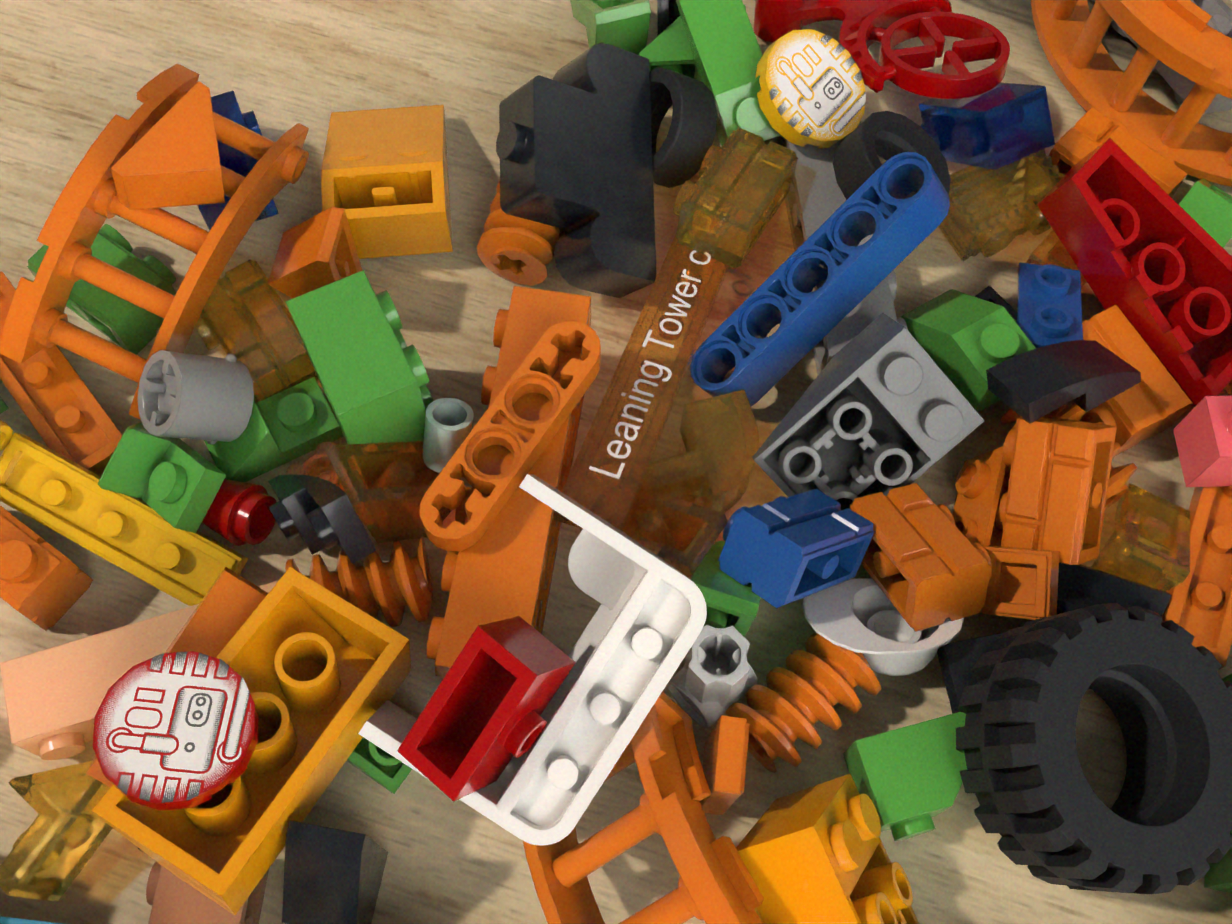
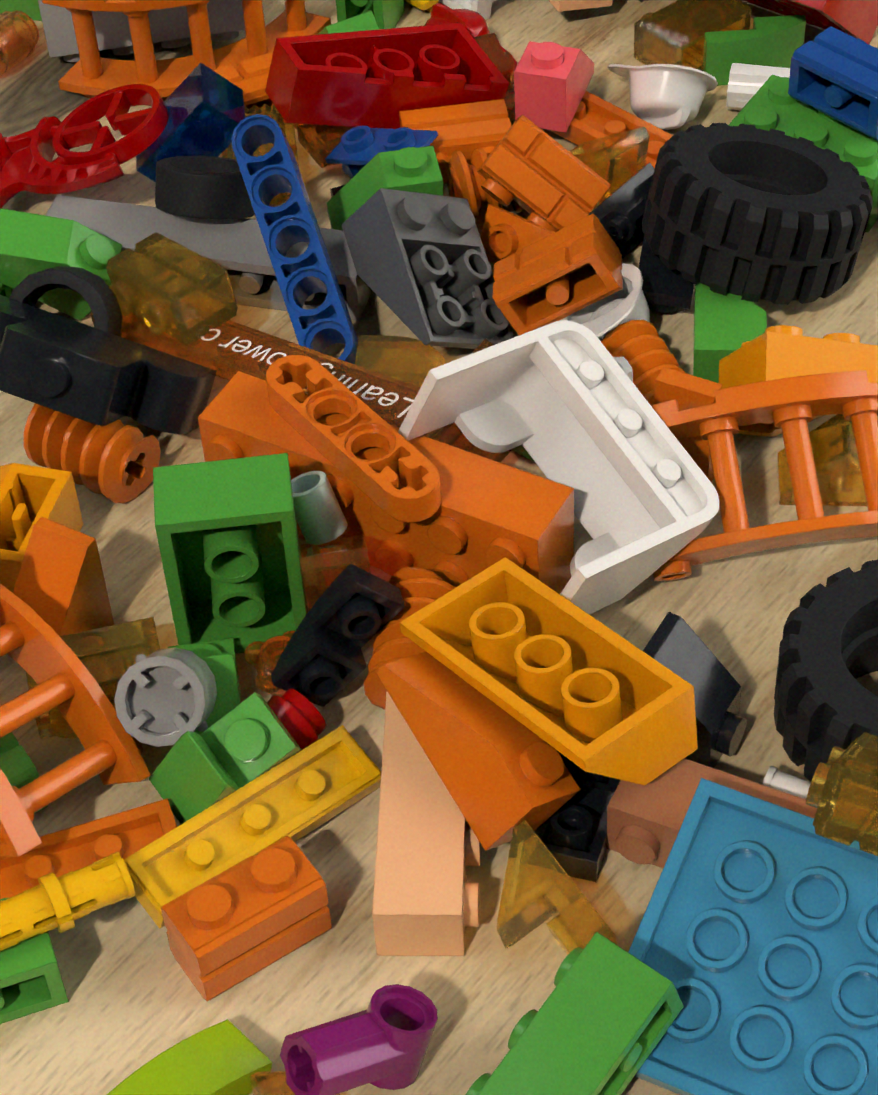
camera: 65 degrees left, 20 degrees down
tile [92,651,258,811] -> none
red brick [397,616,576,802] -> none
blue brick [718,489,875,608] -> none
tile [756,29,866,149] -> none
orange tile [982,546,1060,620] -> none
black slope [986,340,1141,424] -> none

